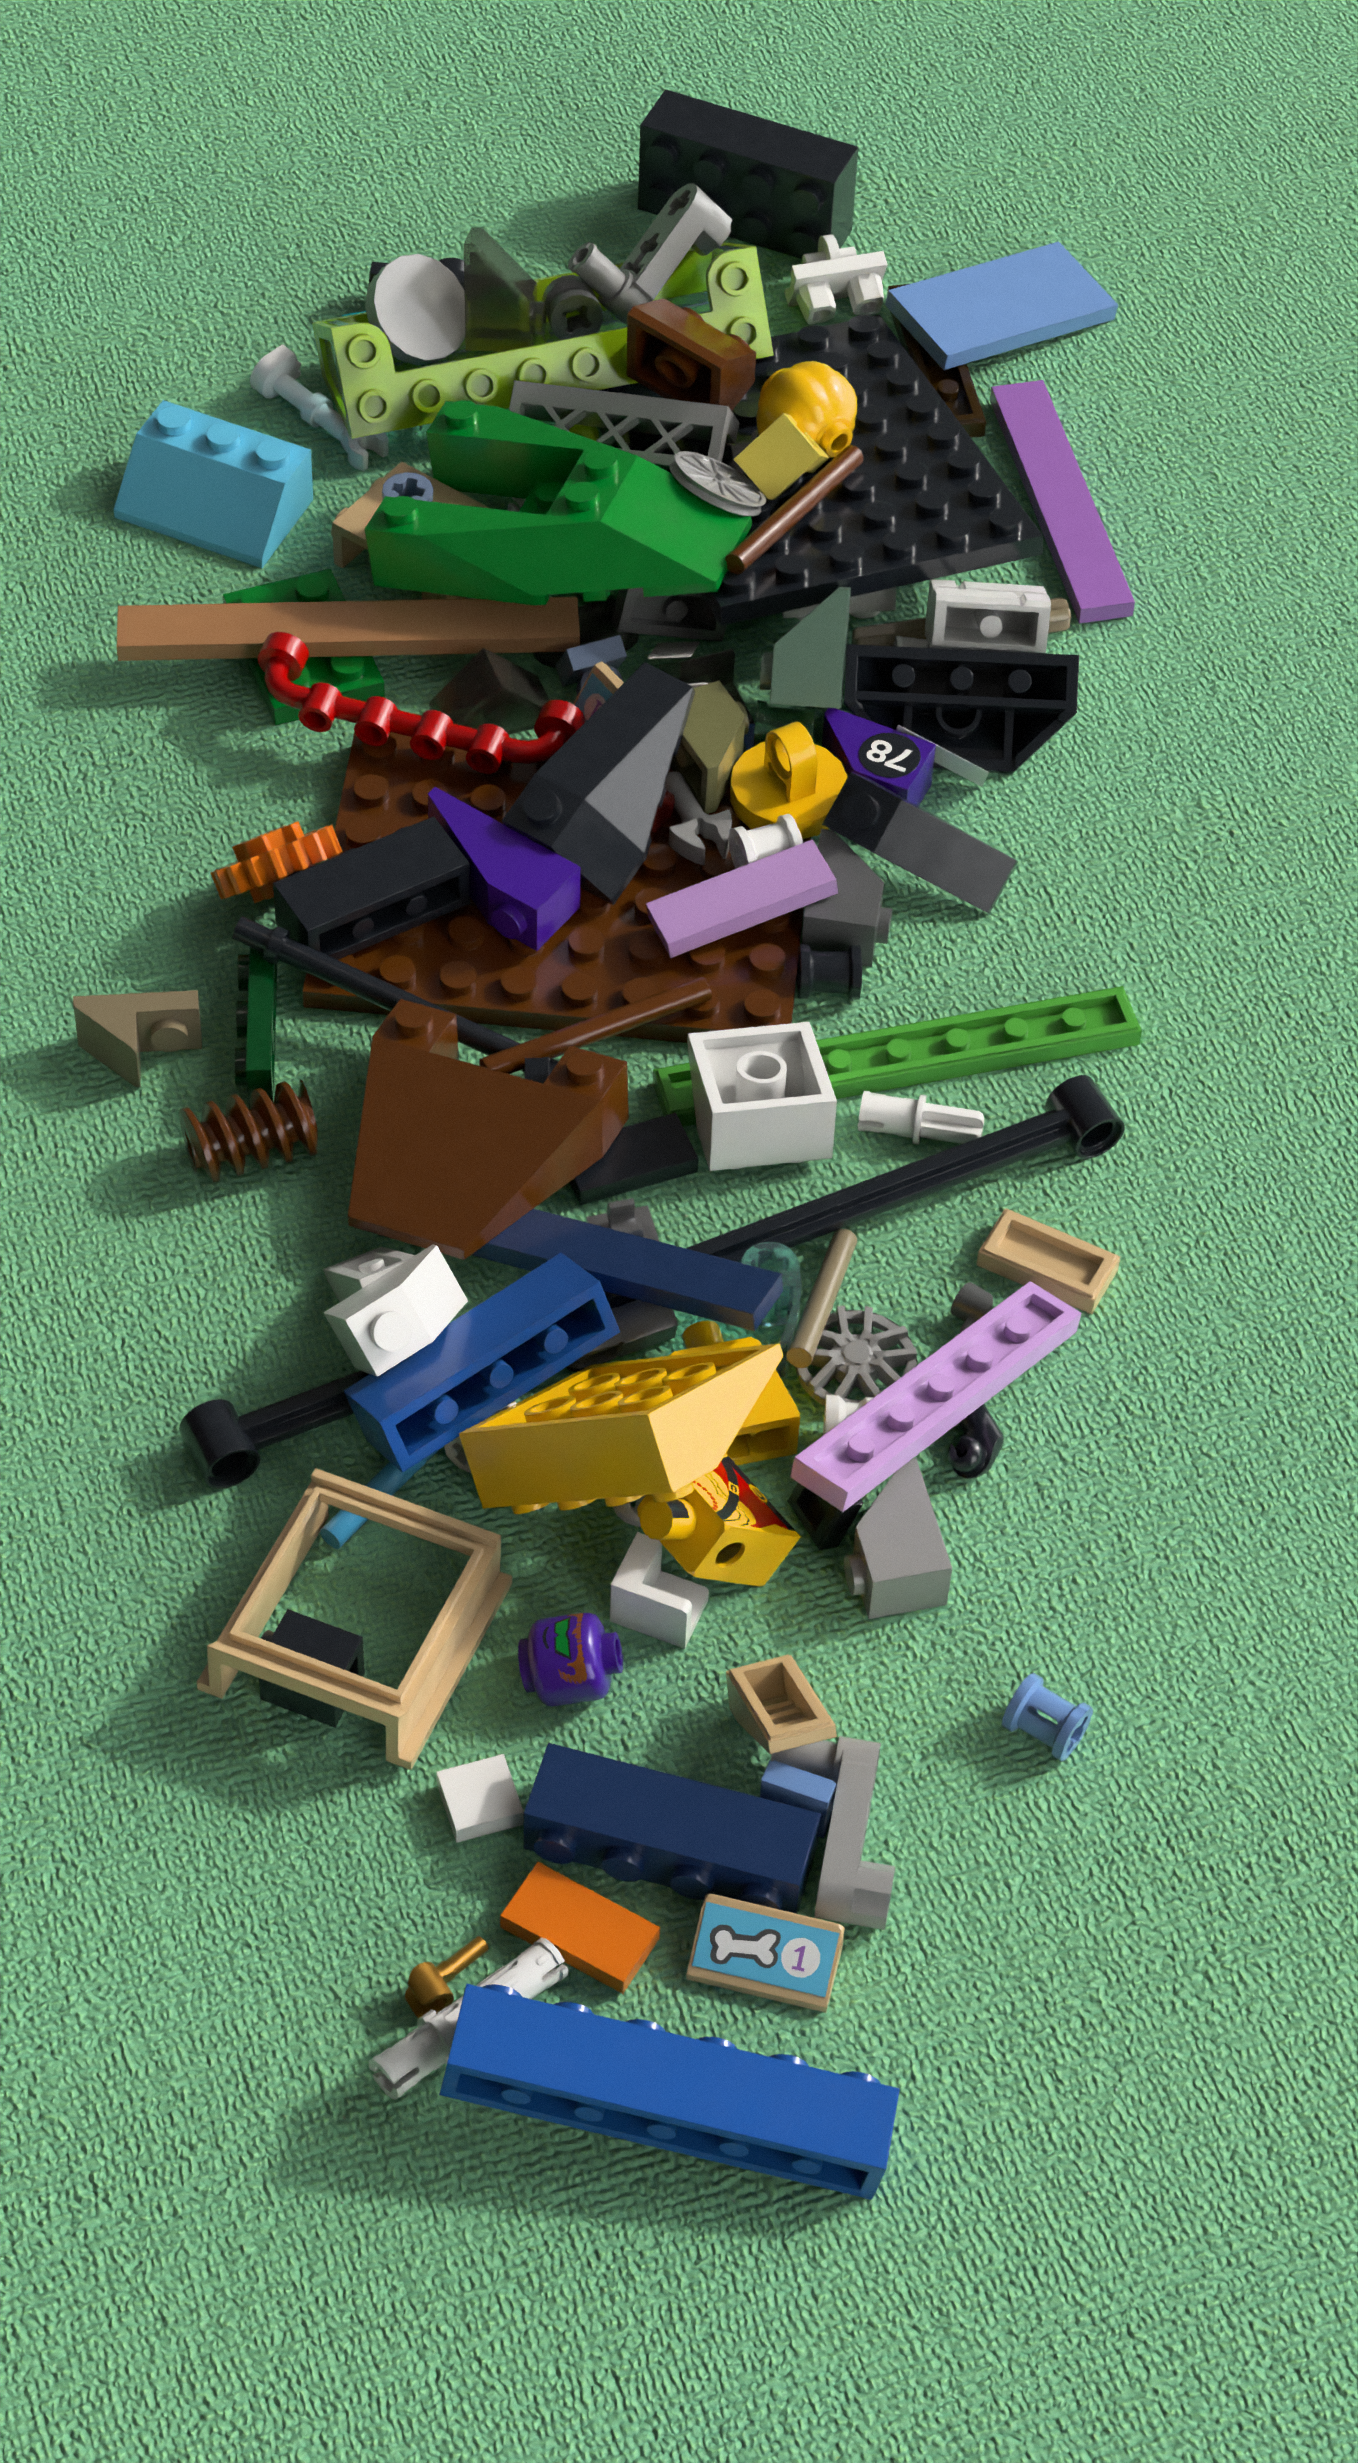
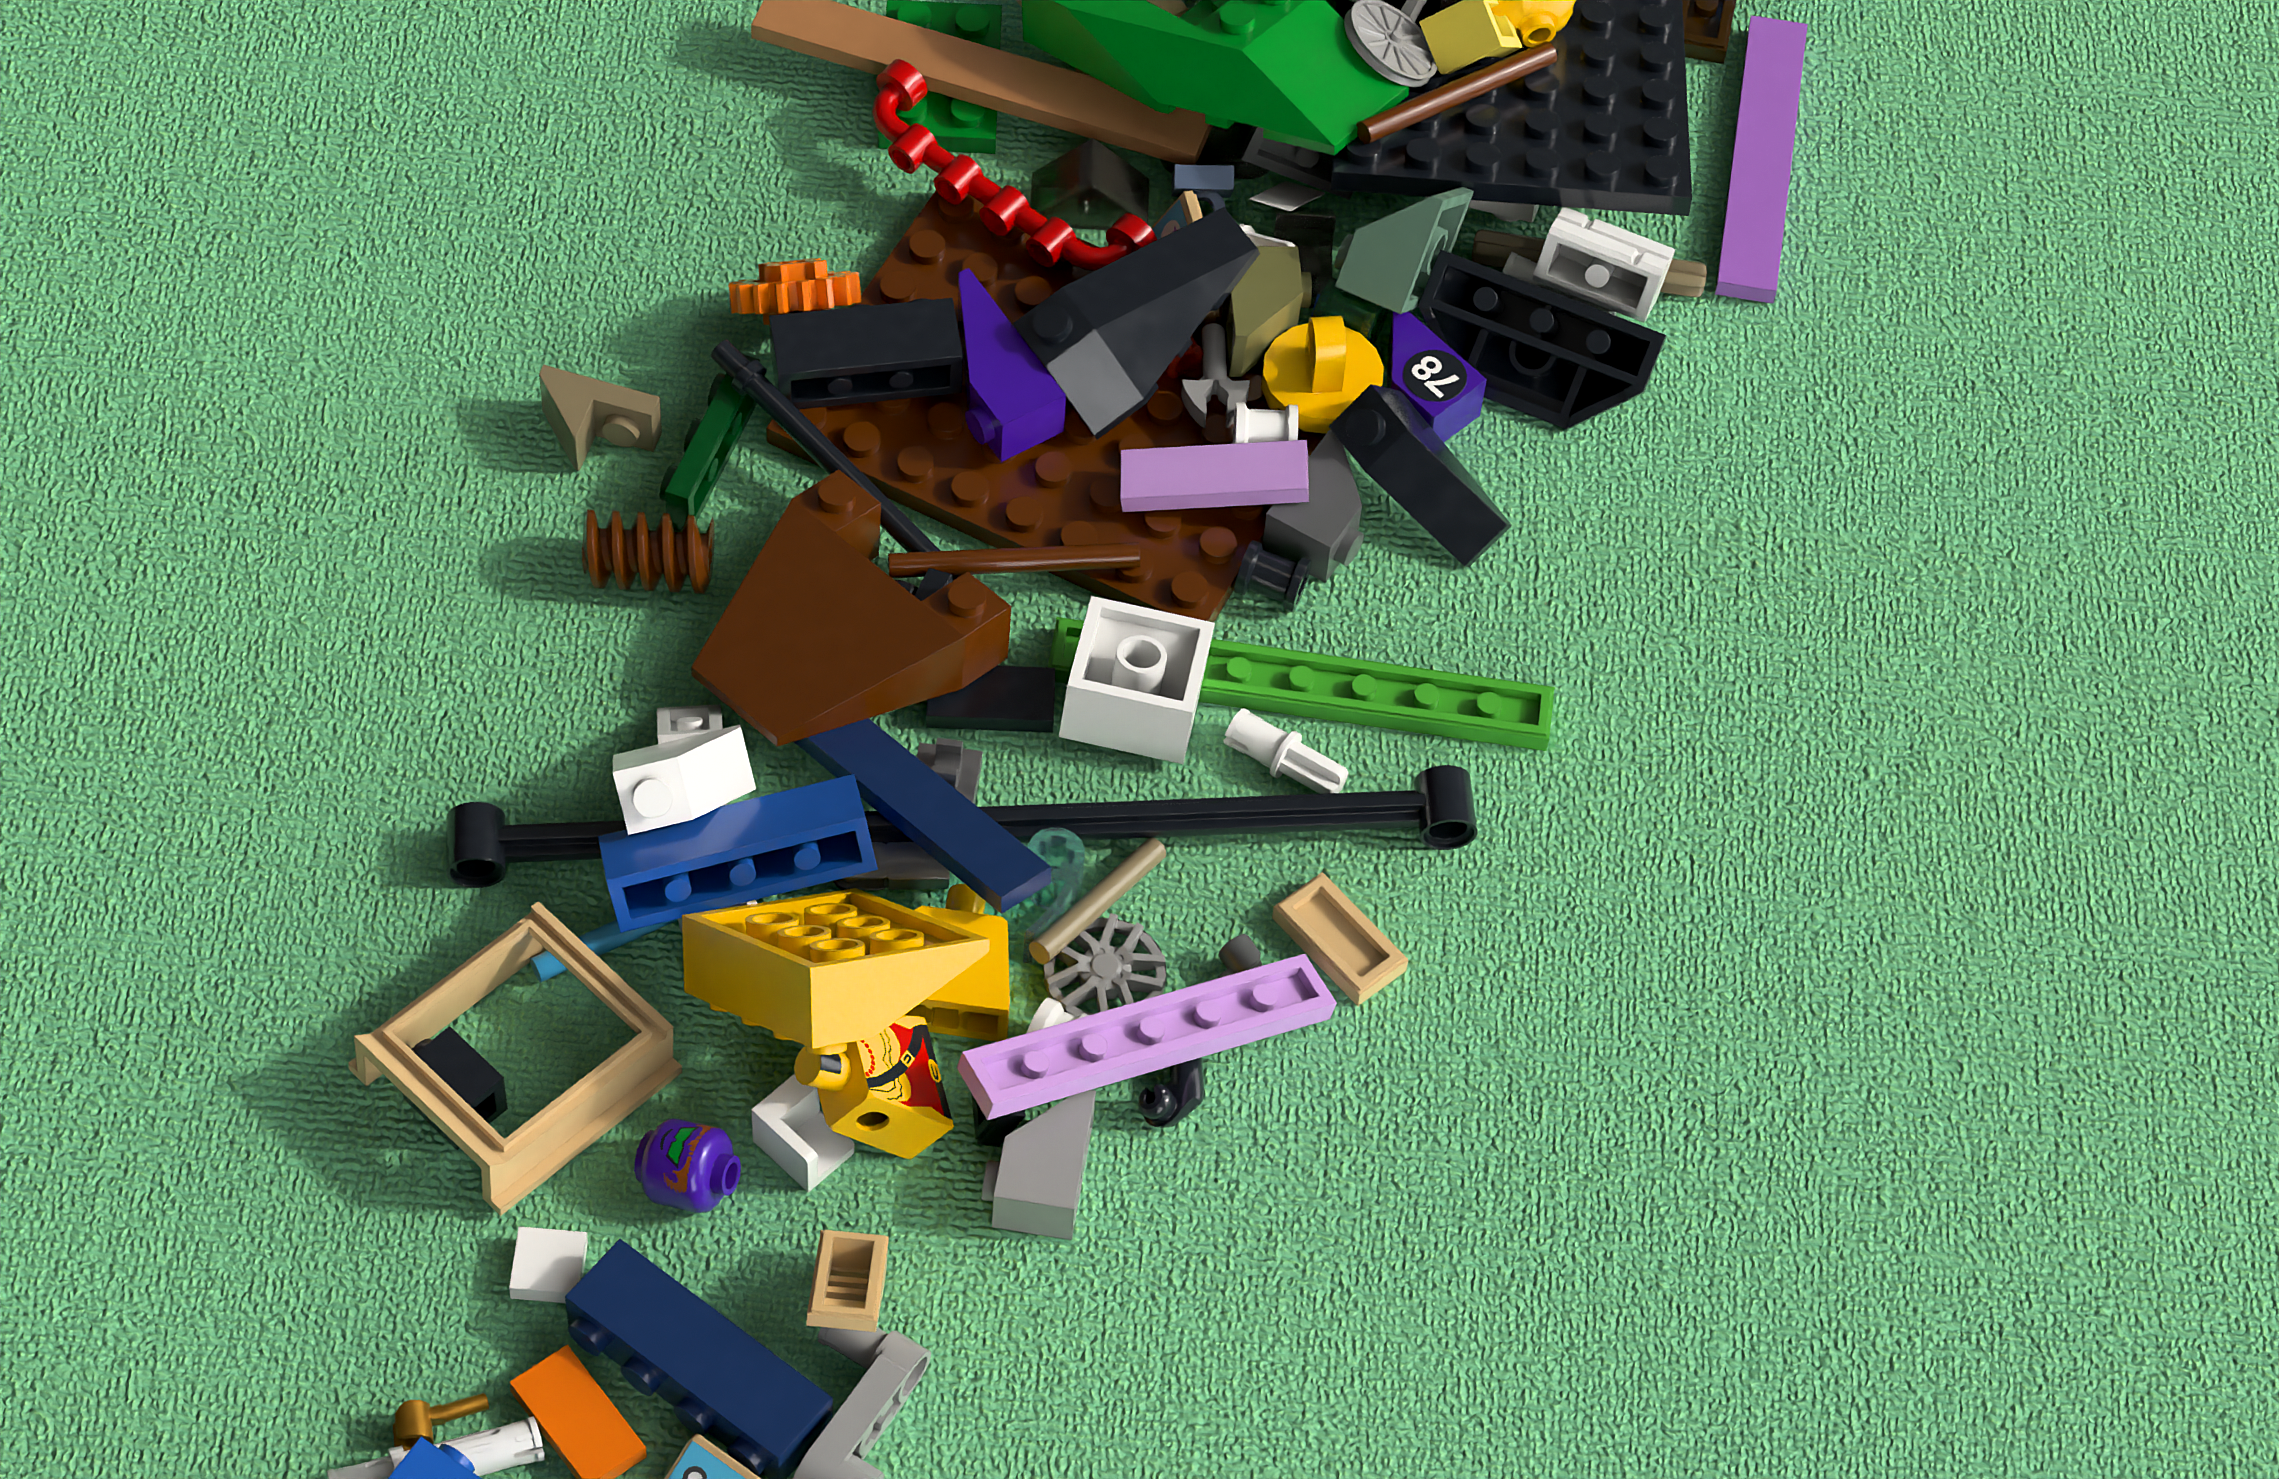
camera: 20 degrees right, 5 degrees up
medium blue tile [760,1760,836,1838] -> none
white sticker [896,725,989,787] -> none
medium blue bush [1002,1673,1093,1762] -> none

